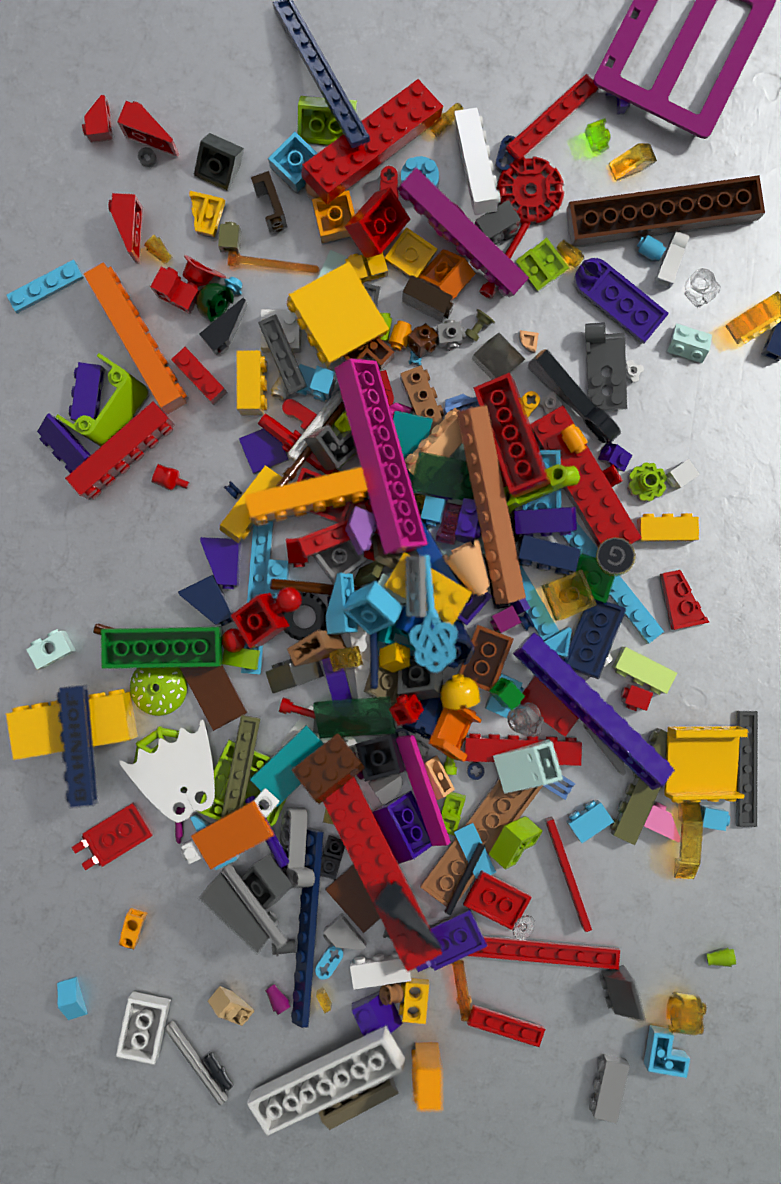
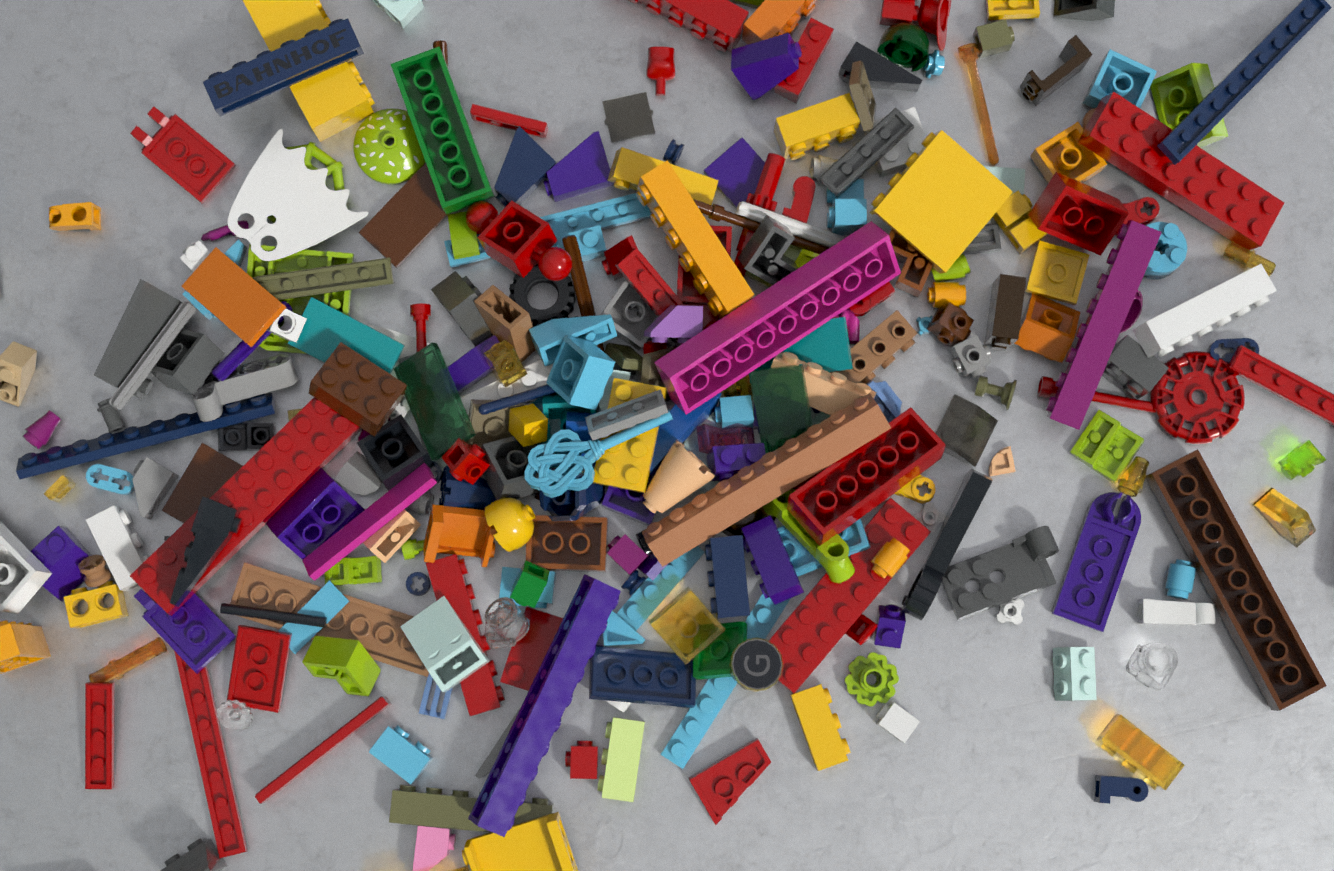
camera: 75 degrees right, 5 degrees down
none -> red tile [470,104,548,138]
none -> clear smoke piece [602,92,655,143]
none -> dark purple slope [731,33,802,100]
none -> dark tan tile [849,60,876,131]

